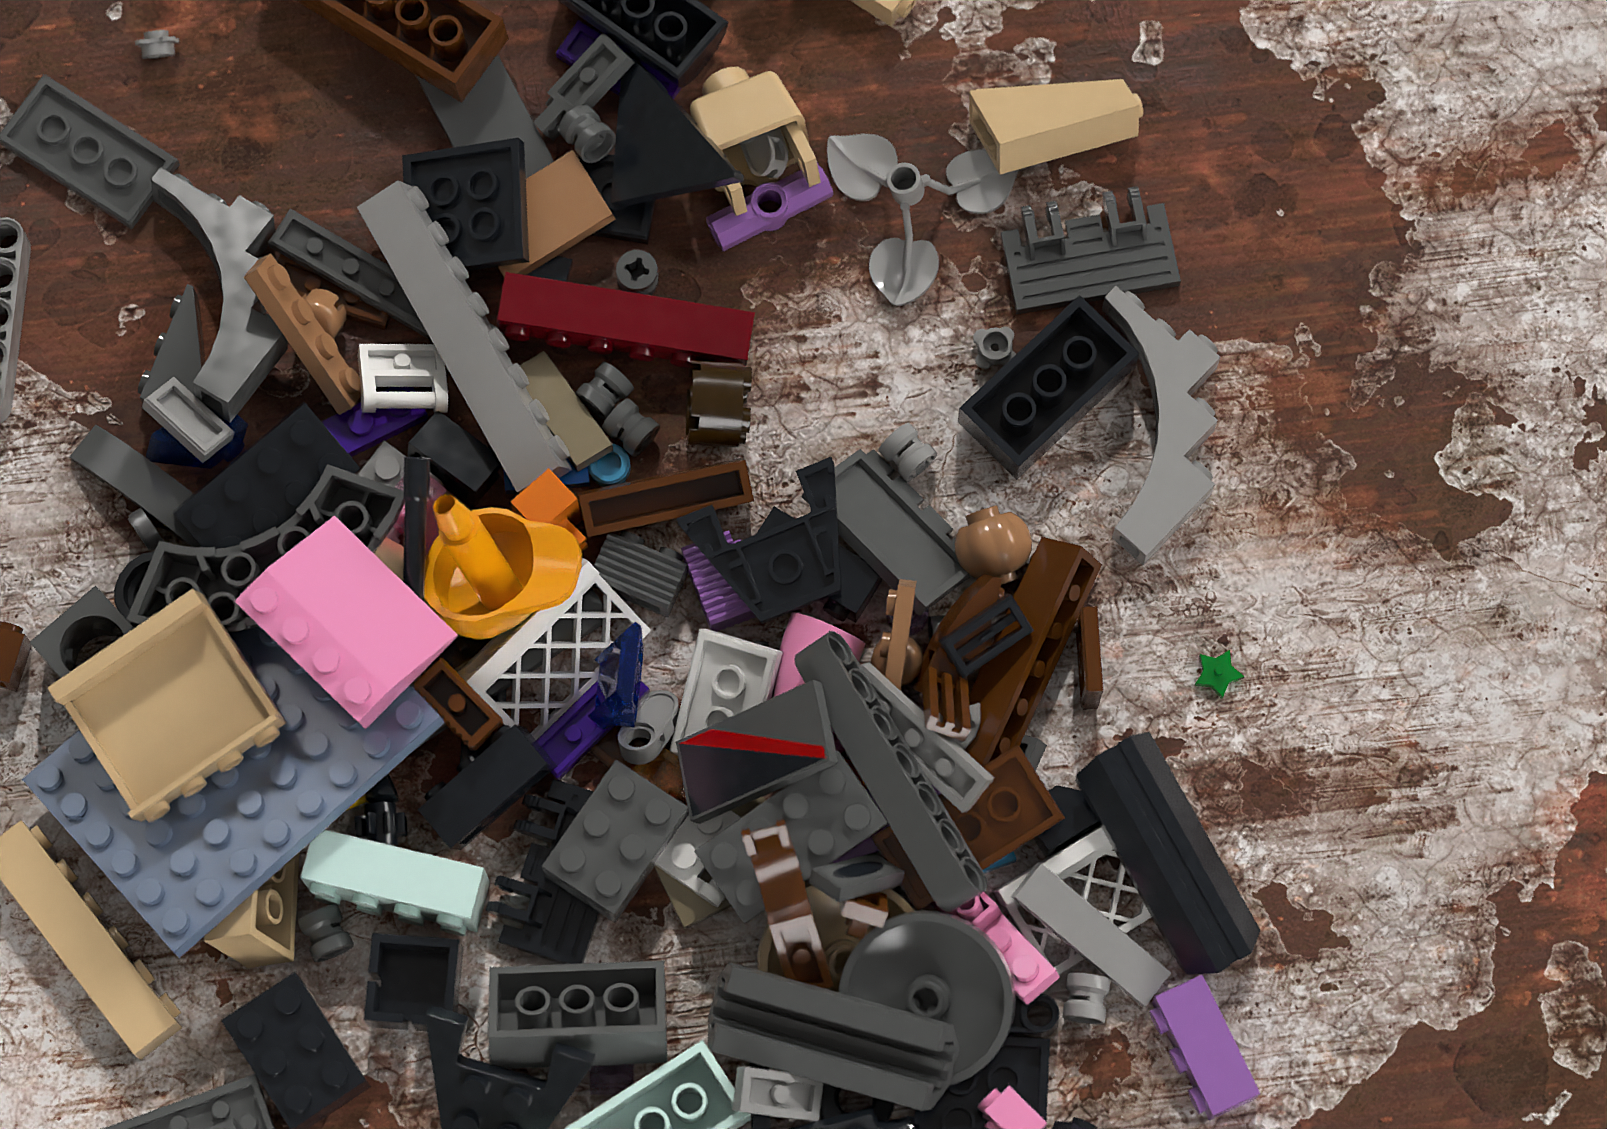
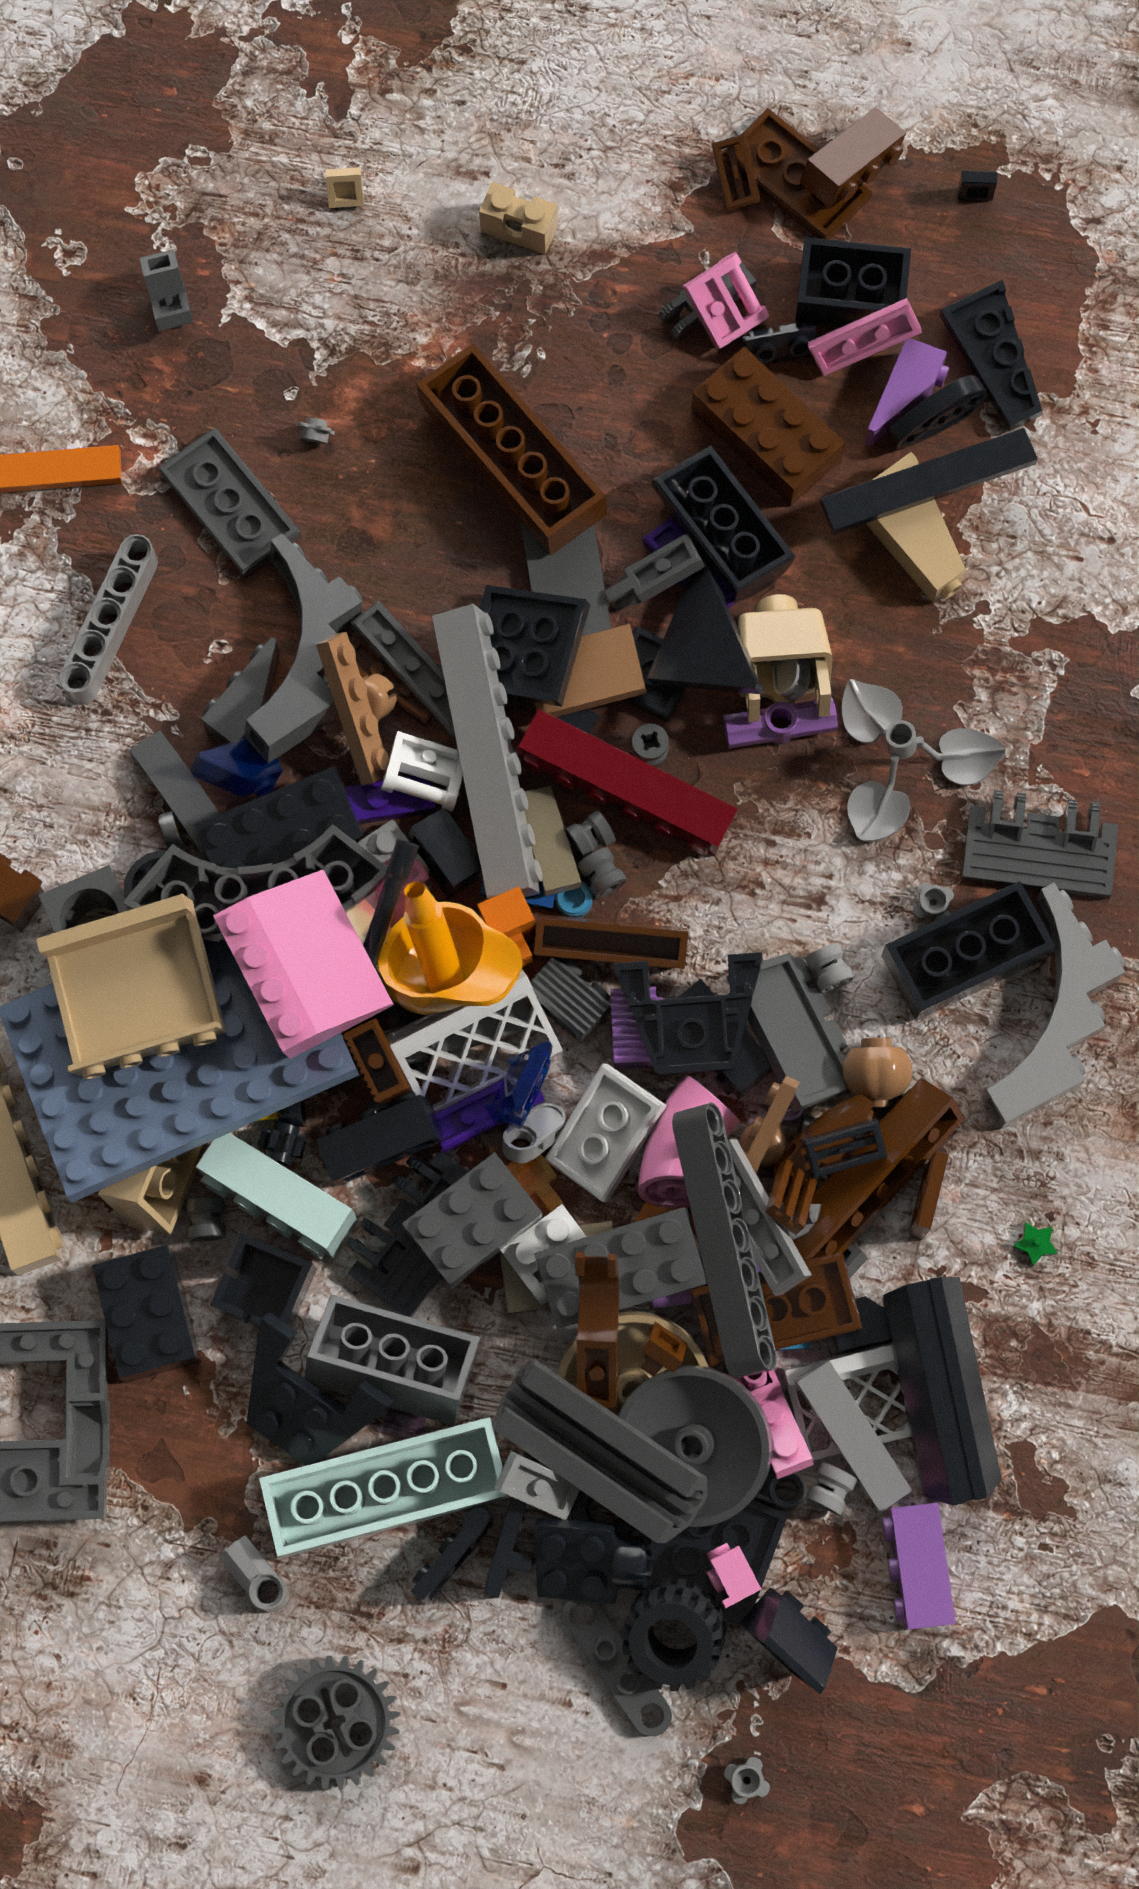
camera: 20 degrees right, 0 degrees up
light grey tile [142,377,234,463] -> none
dark grey wheel [559,105,616,163] -> none
tile [676,680,838,824] -> none
dark brown brick [686,360,752,447] -> none
dark grey tile [809,853,905,902] -> none
tan slope [969,79,1143,174] -> none

